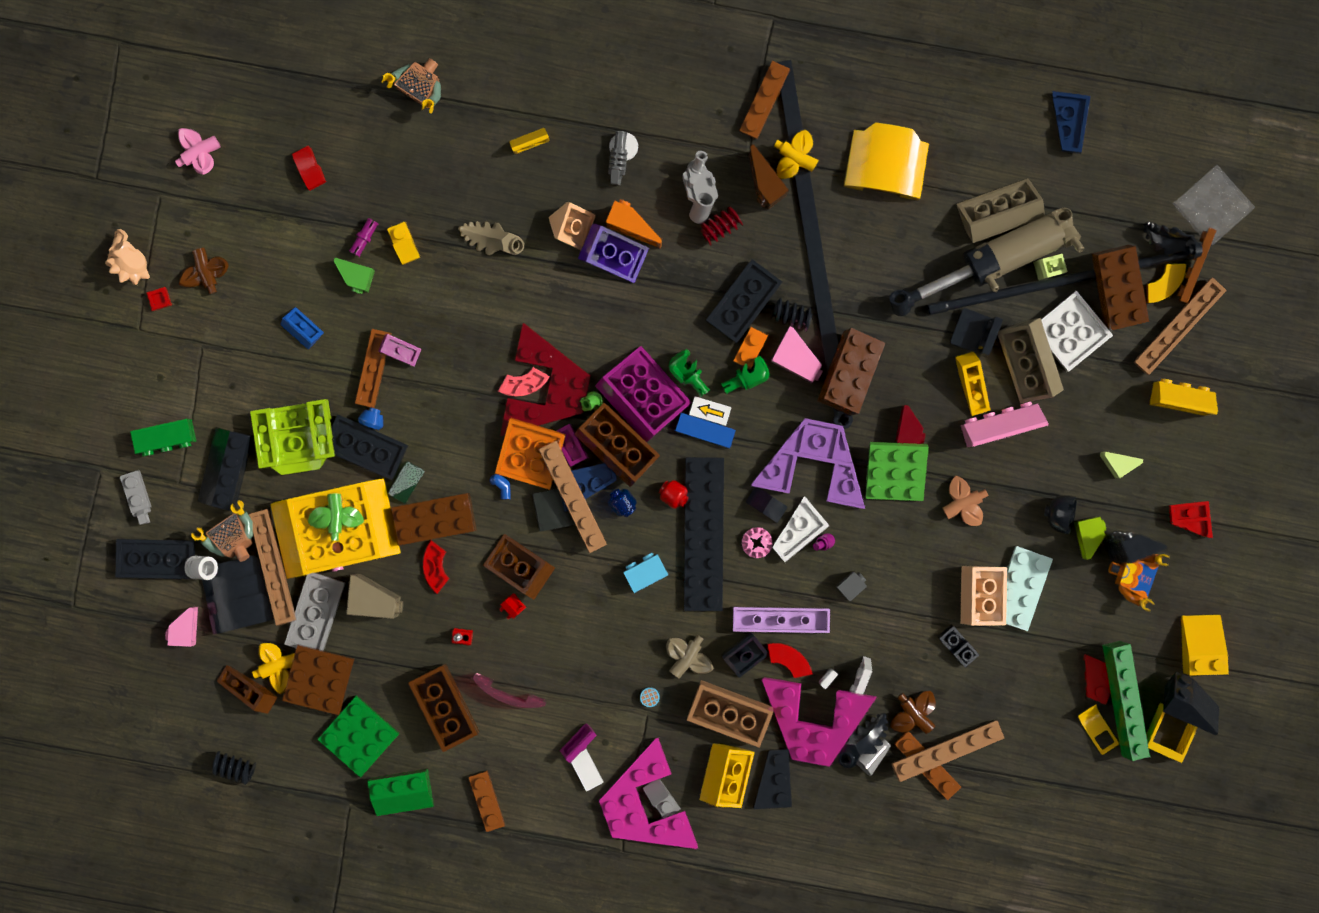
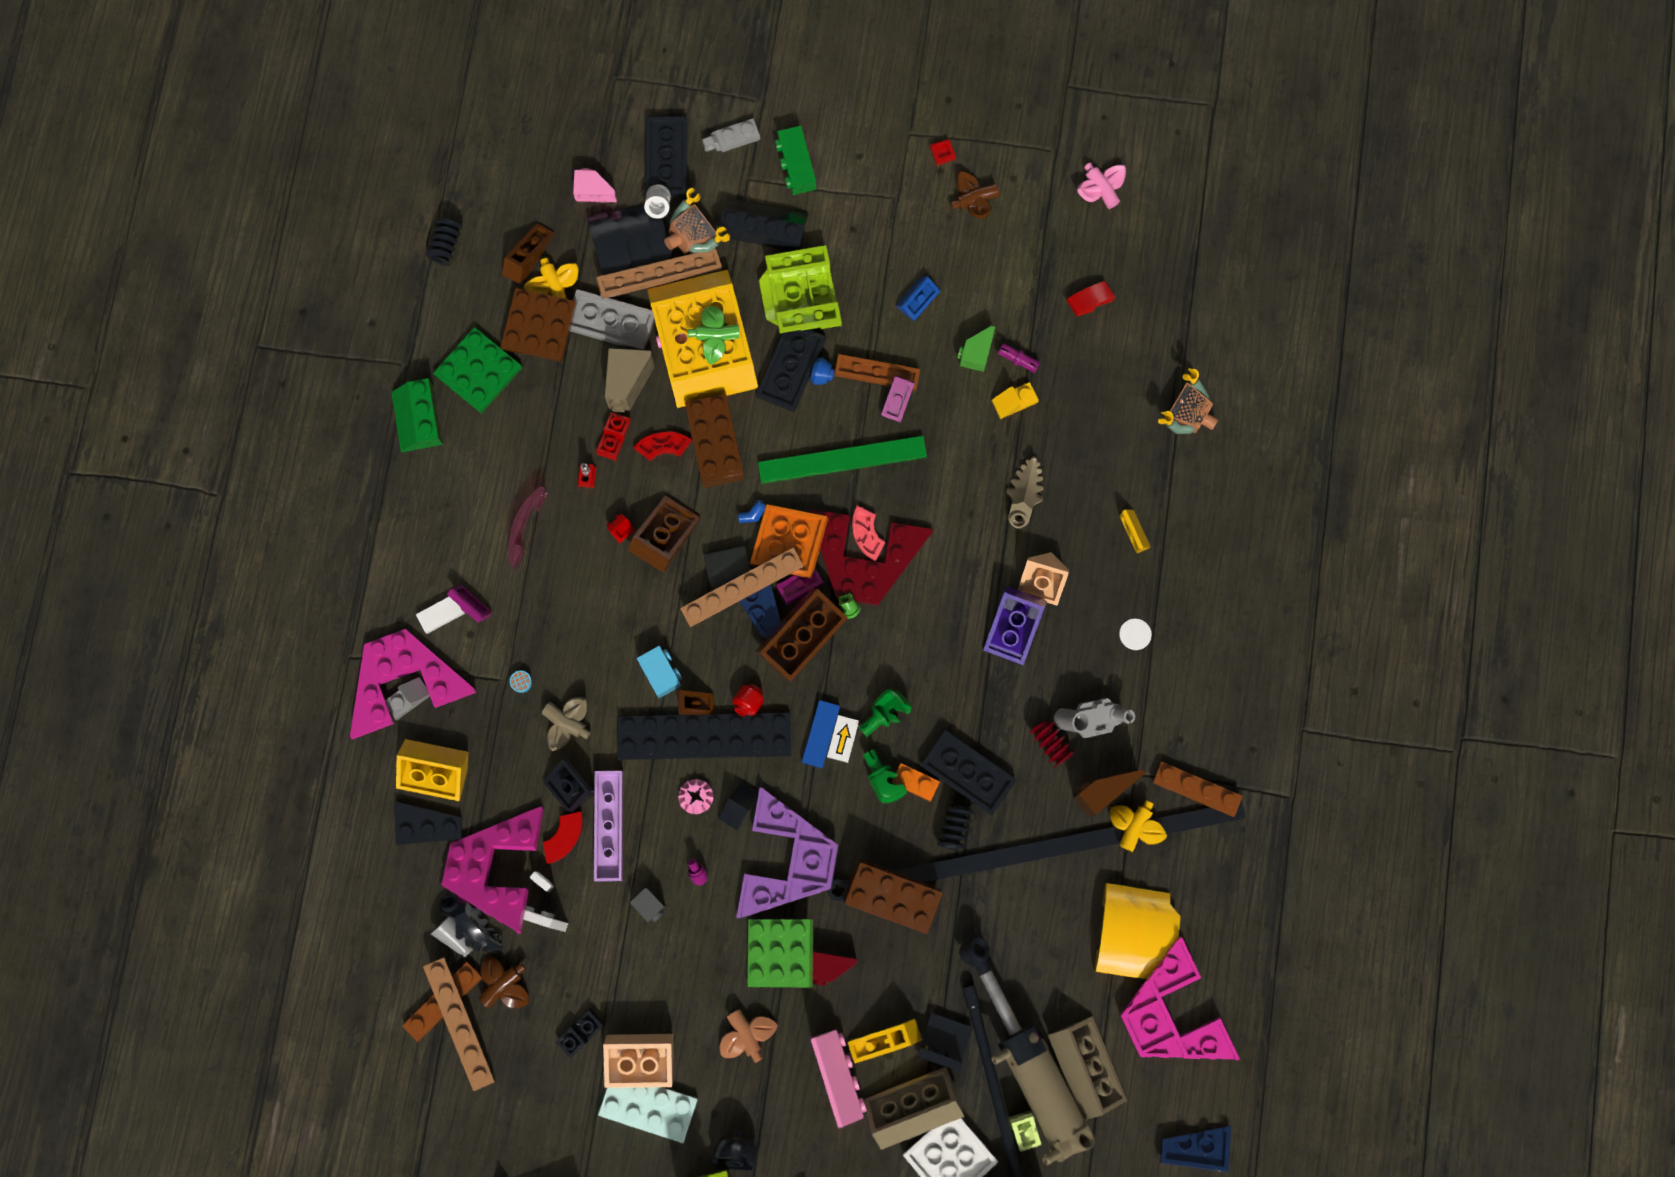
camera: 90 degrees right, 10 degrees down
light nougat head [105,229,150,285] -> none
clear green slope [388,461,425,504] -> none
reddish brown brick [409,663,480,752] -> none
dark orange plate [469,770,505,832] -> none
magenta slope [595,346,692,442] -> none
orange slope [606,200,662,248] -> none
dark grey hinge [608,131,628,185] -> none
clear blue head [608,488,637,517] -> none
medium nougat brick [687,680,773,748] -> none
bright pink slope [771,327,822,383] -> none
white wing [773,496,829,562] -> none
none -> red slope [596,412,631,461]
none -> reddish brown slope [678,690,714,715]
none -> green tile [758,436,927,484]
none -> dark pink wing [1120,936,1239,1060]

